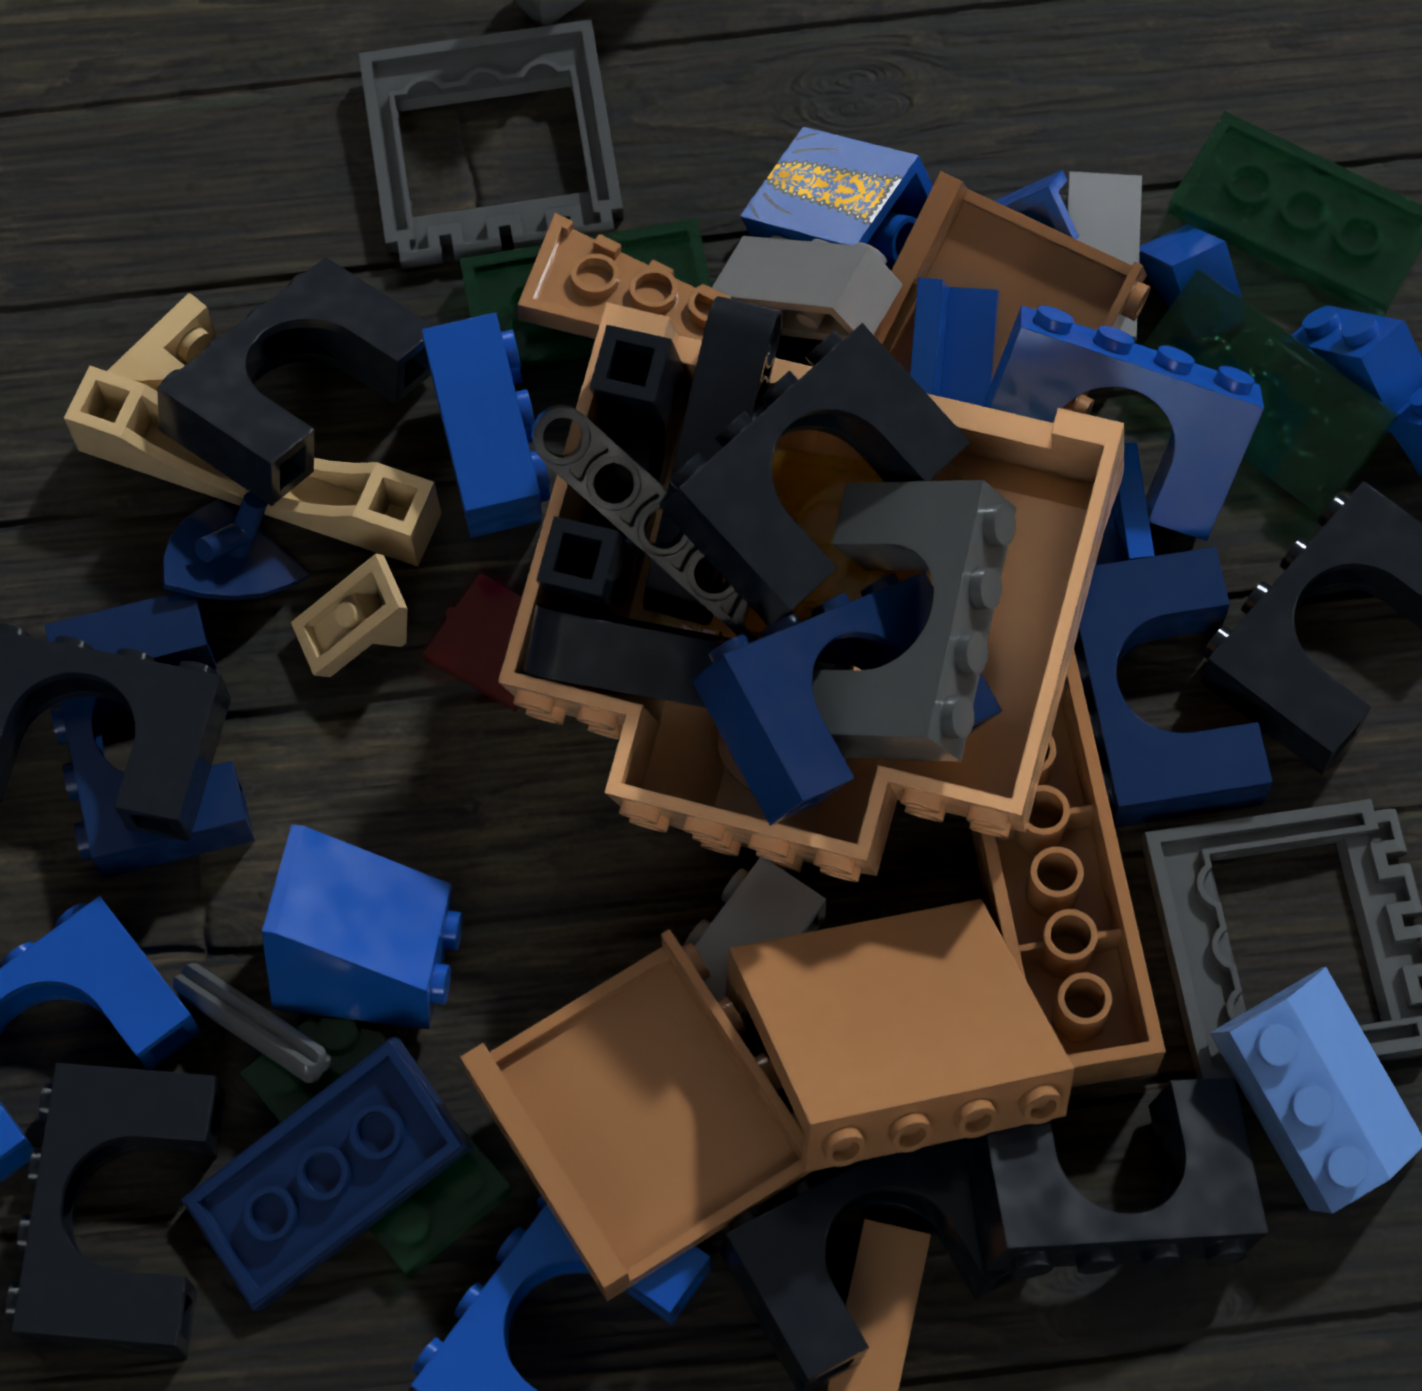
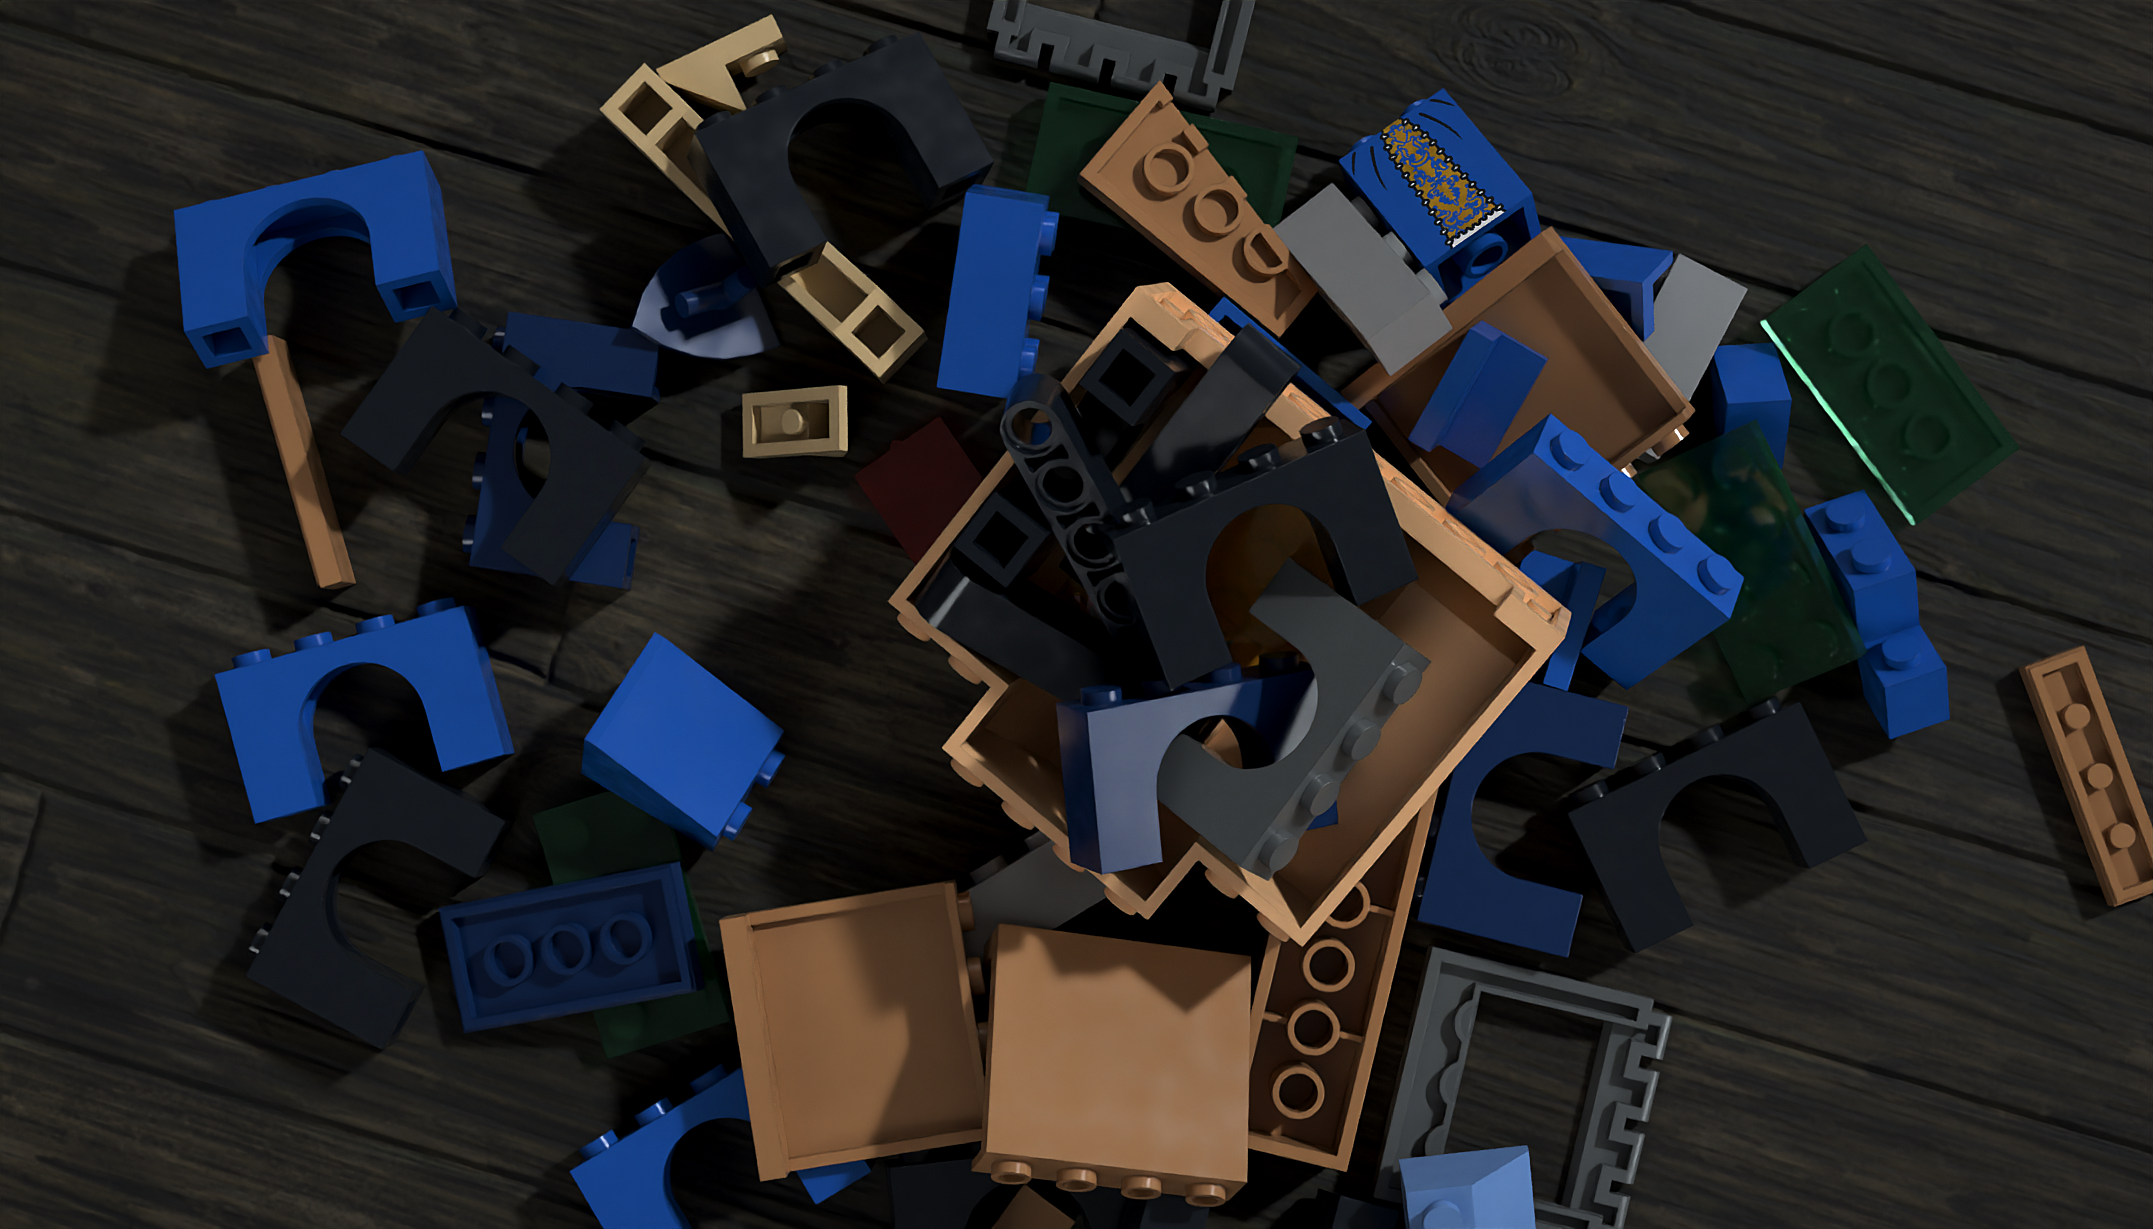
camera: 20 degrees right, 20 degrees up
dark grey axle [173,963,331,1083] -> none

